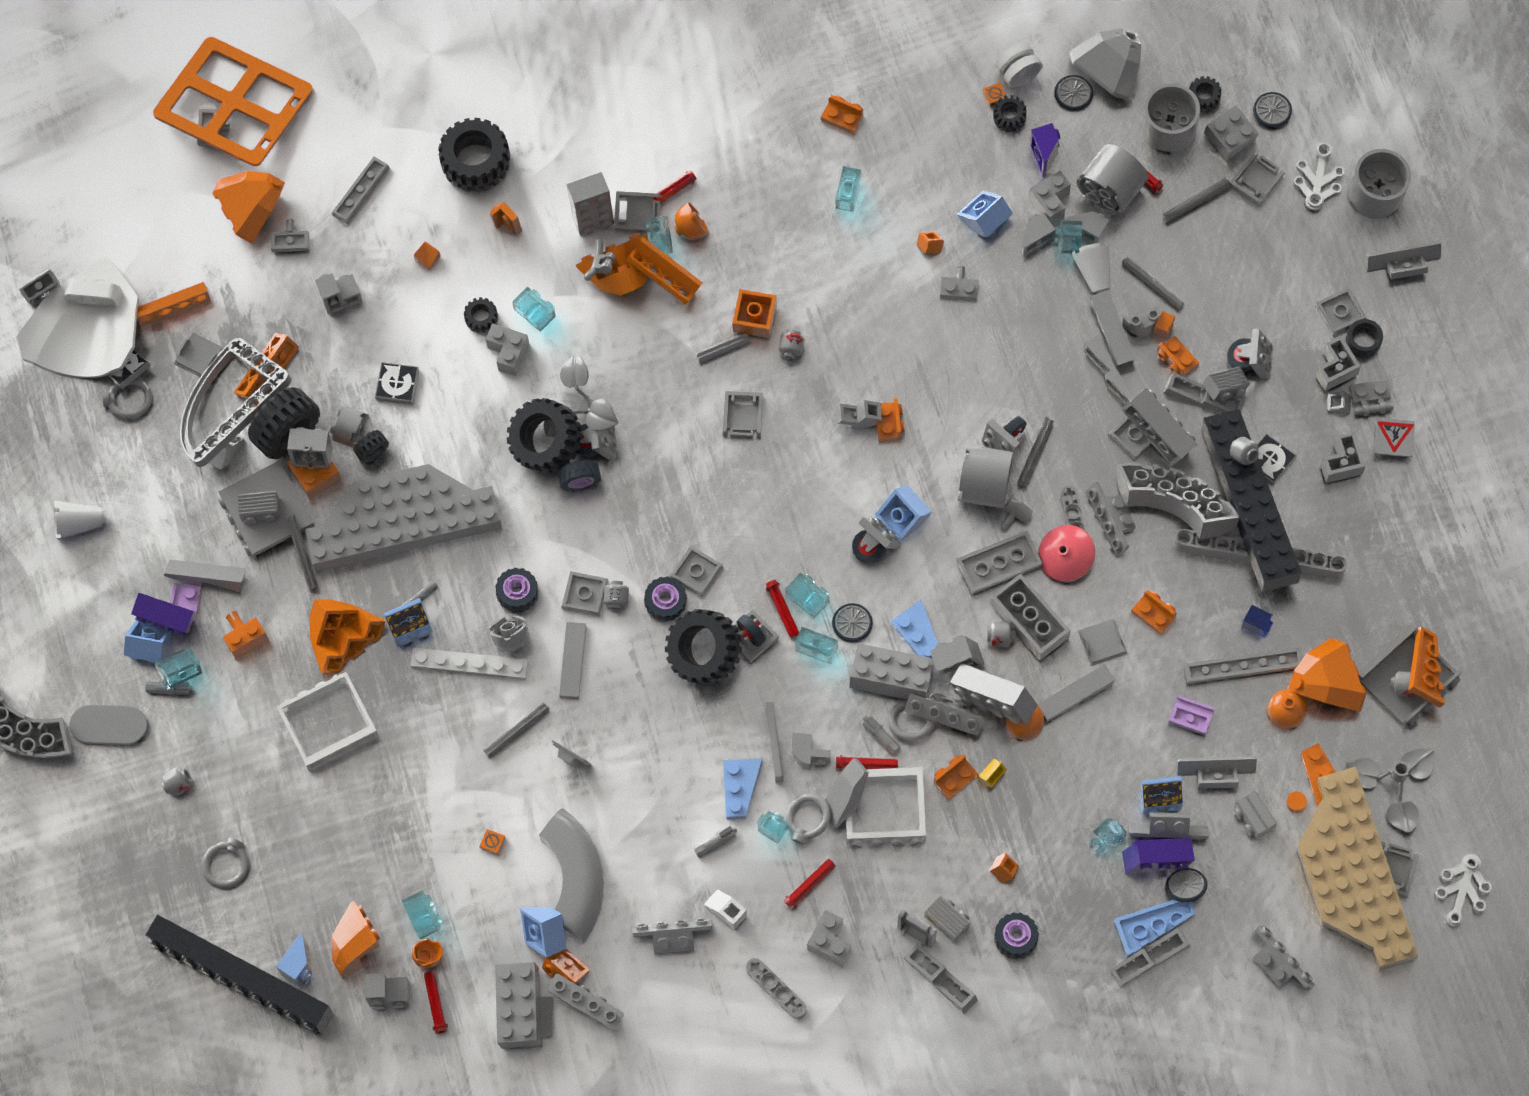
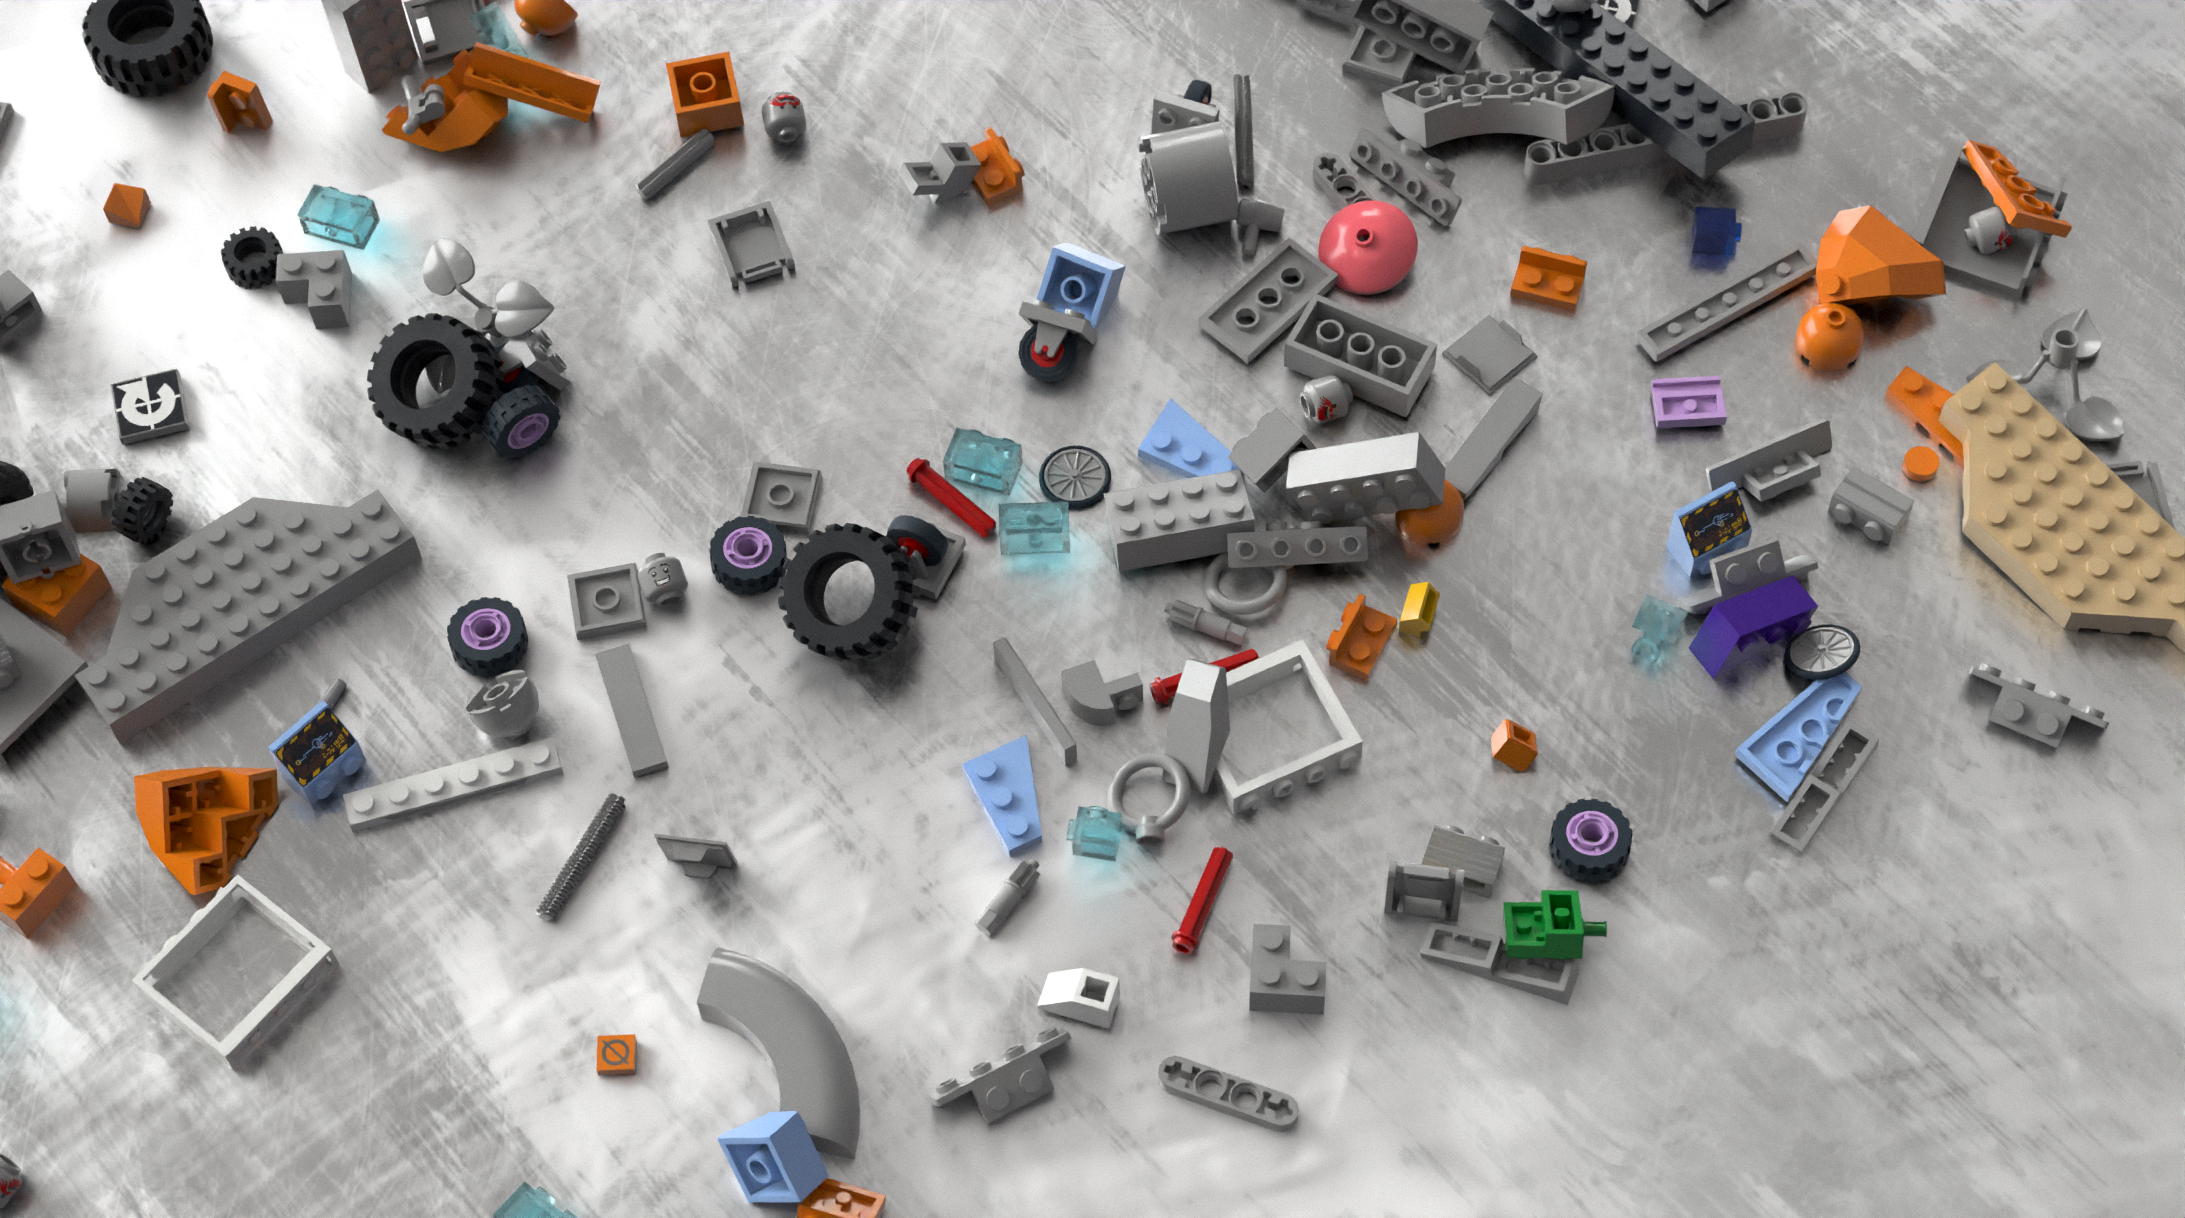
camera: 25 degrees left, 10 degrees down
light grey axle [286,514,318,591] -> none
none -> green plate [1503,890,1607,960]

